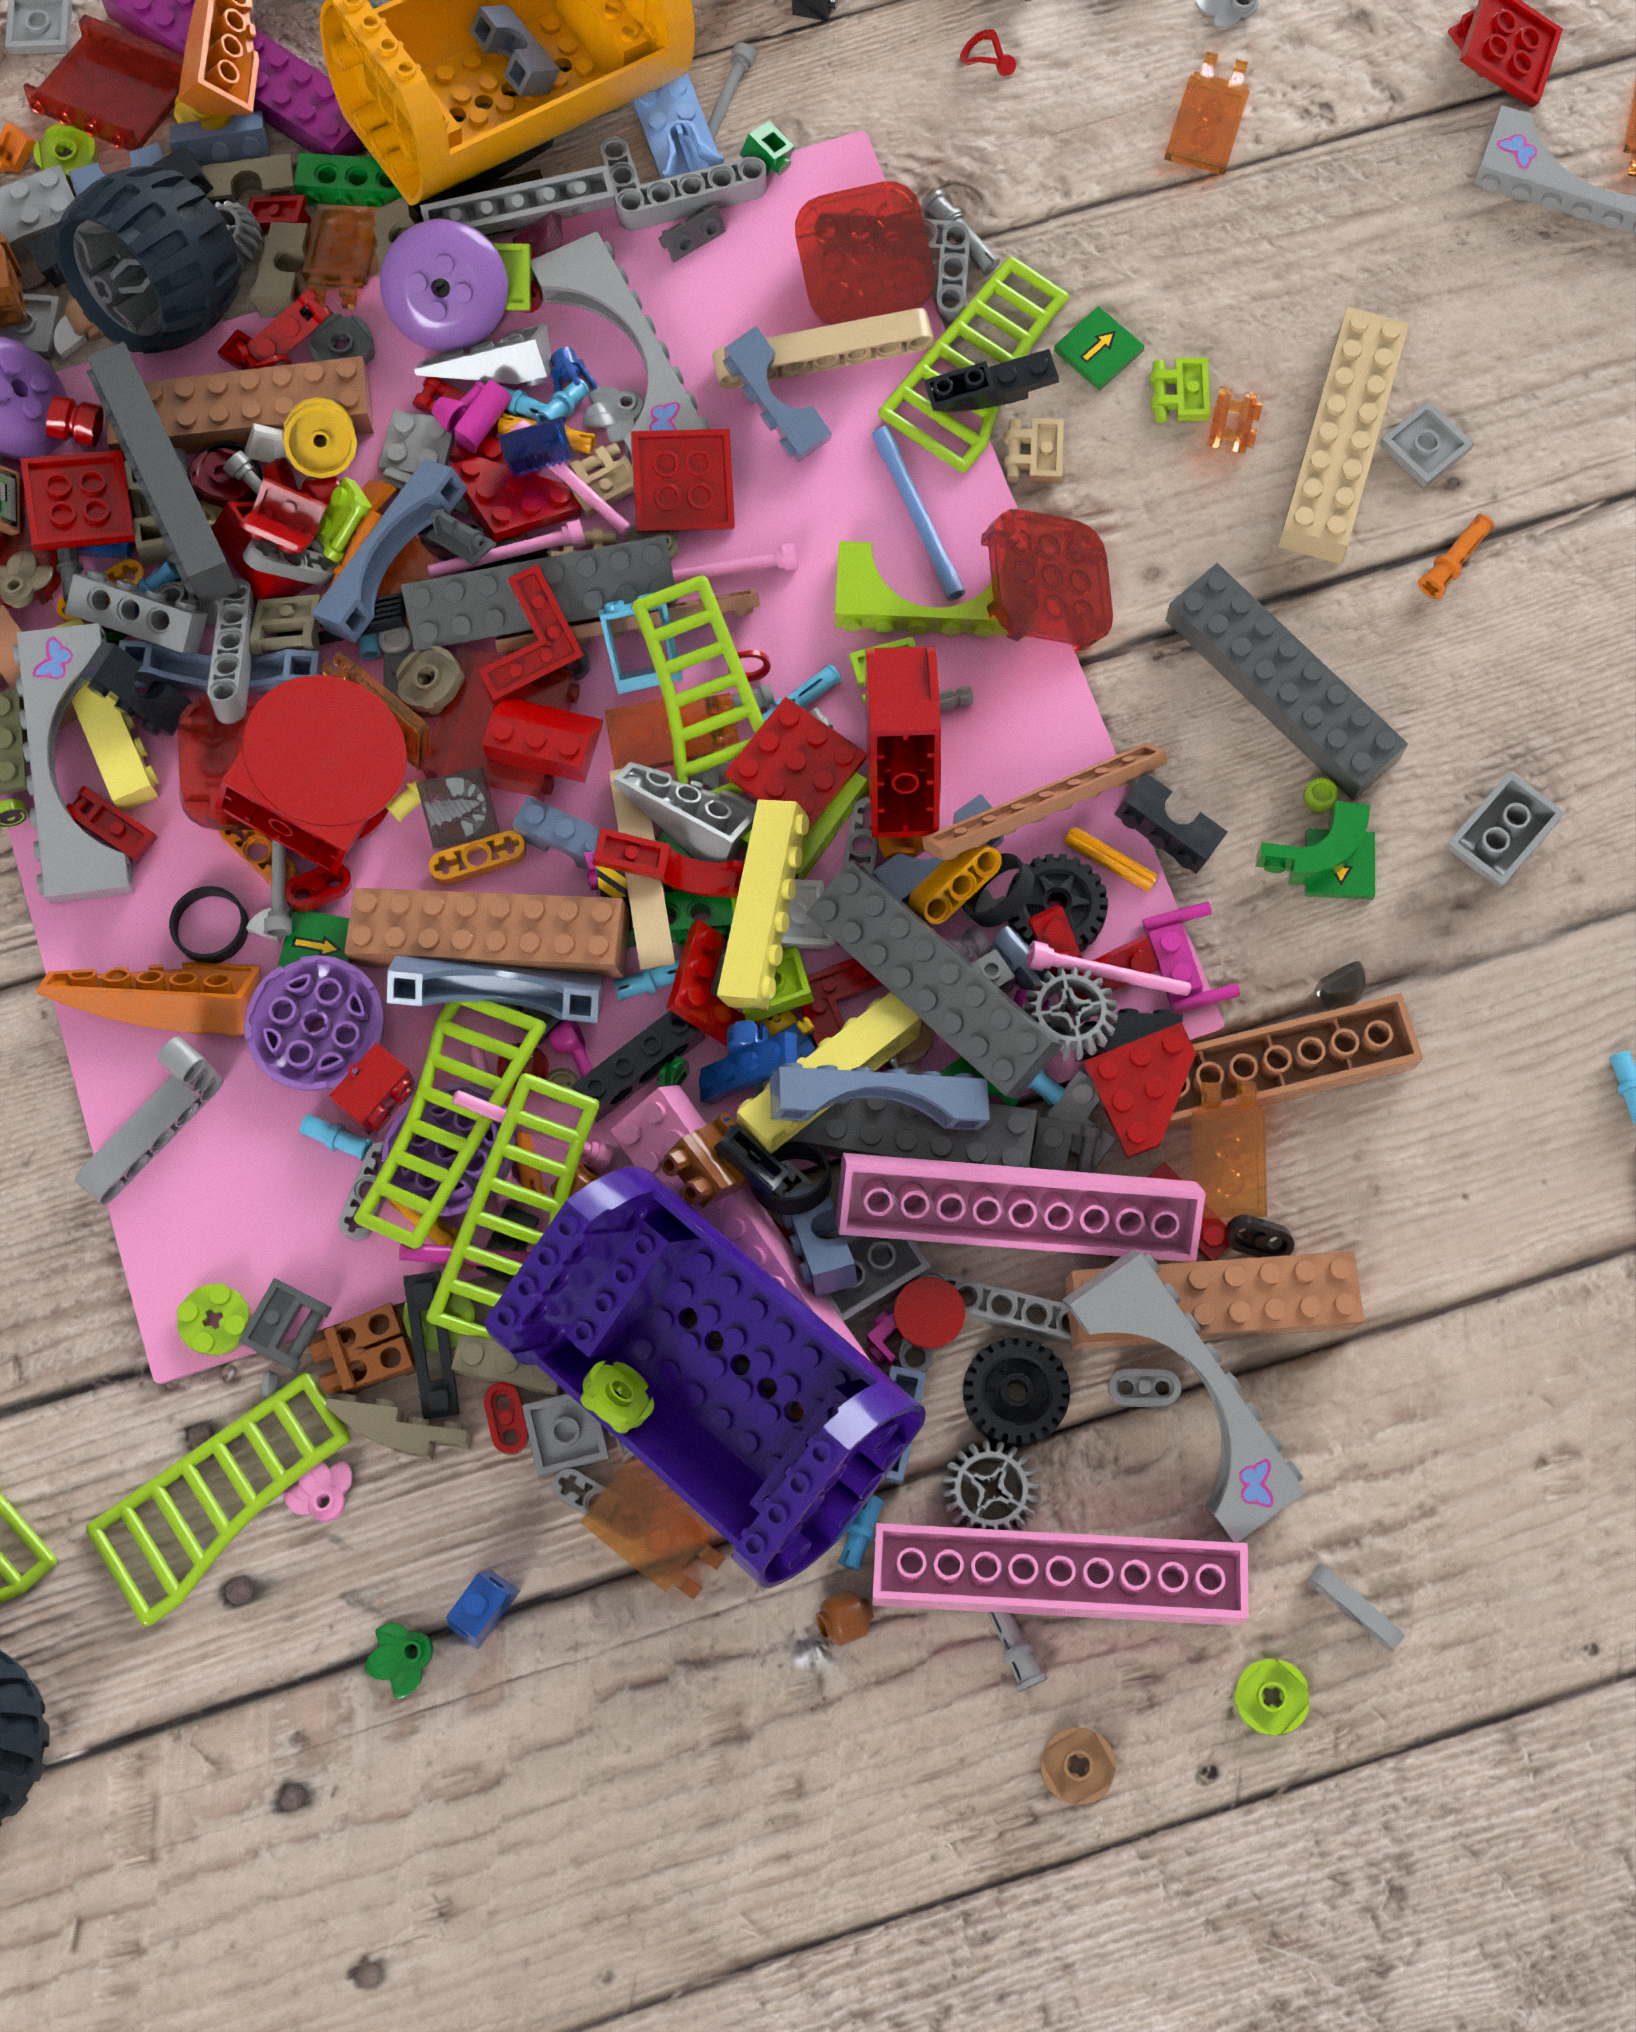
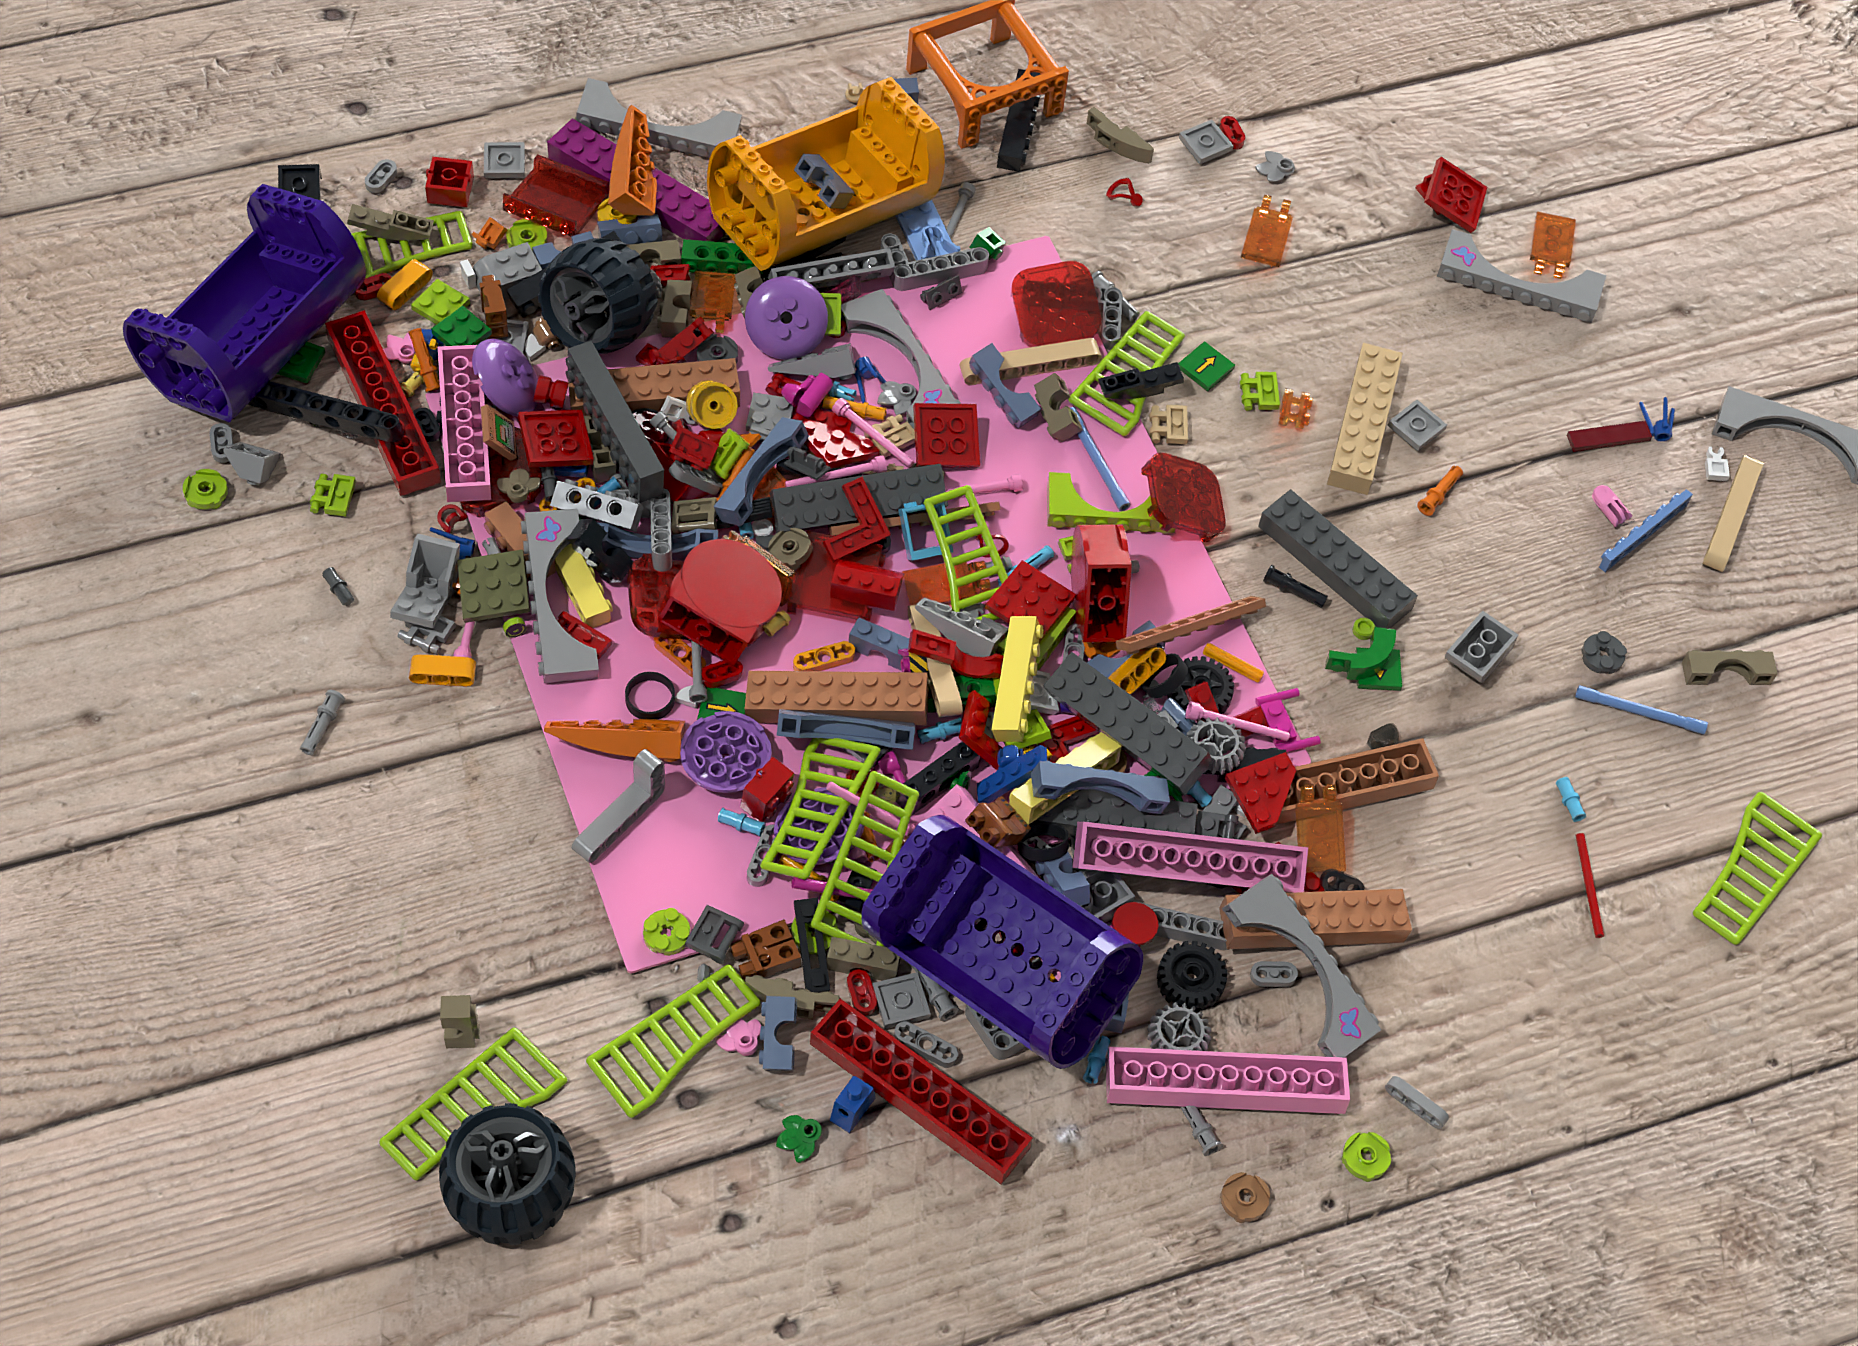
camera: 10 degrees left, 15 degrees down
tile [416,766,500,848] -> none
clear blue brick [498,416,575,478] -> none
medium azure pin [535,379,589,430] -> none
clear orange tile [579,1463,726,1600] -> none
lime plate [580,1361,654,1434] -> none
black tile [713,1123,790,1197] -> none
dark orange head [816,1591,874,1646] -> none
black arch [1114,772,1228,874] -> none
none -> sand blue arch [759,996,797,1071]
none -> red brick [810,998,1033,1185]
none -> dark tan arch [1034,373,1083,442]
none -> black pin [1263,565,1328,608]

